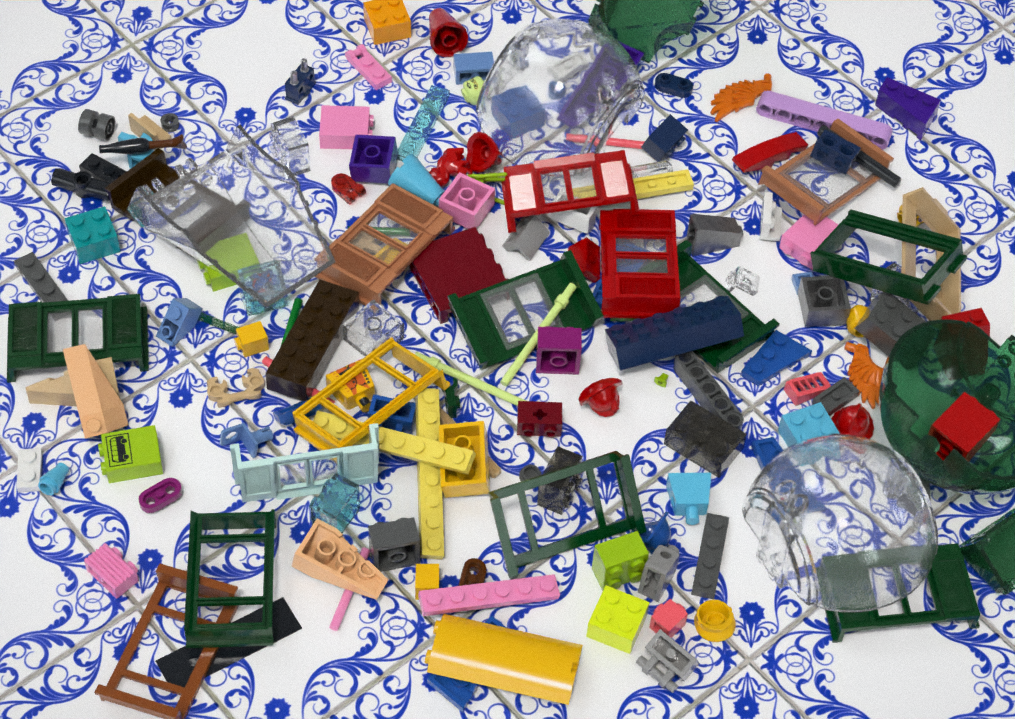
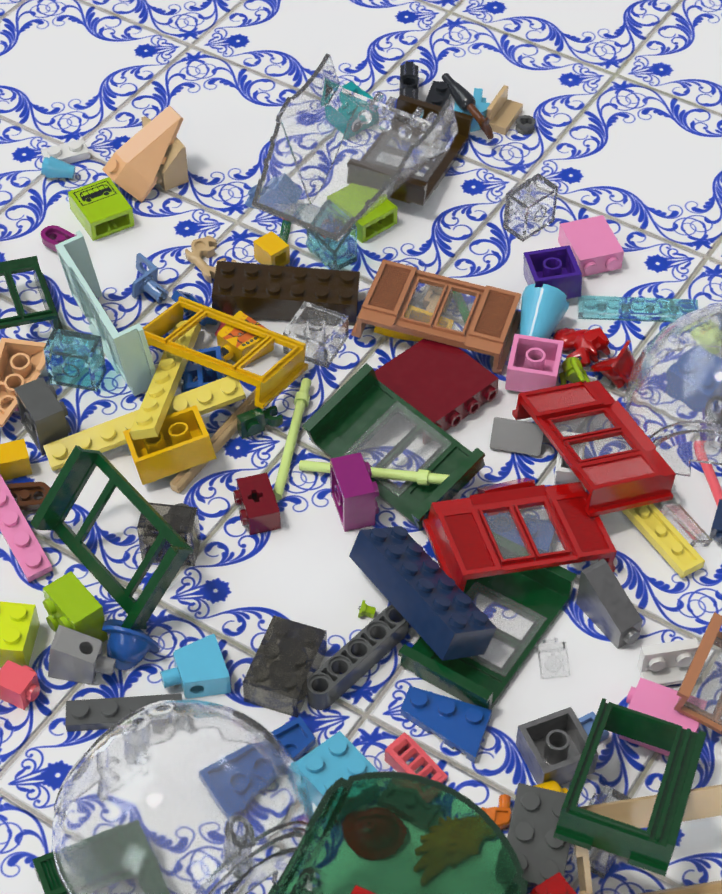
camera: 75 degrees right, 5 degrees down
dark green piece [7,294,149,383] -> none
dark grey plate [14,252,72,322] -> none
dark grey wheel [78,109,116,141] -> none
dark blue piece [285,58,316,105] -> none
clear red plate [331,173,366,204] -> none
bright pink plate [345,44,392,90] -> none
red helmet [579,378,623,417] -> none
yellow piece [694,600,736,642] -> none

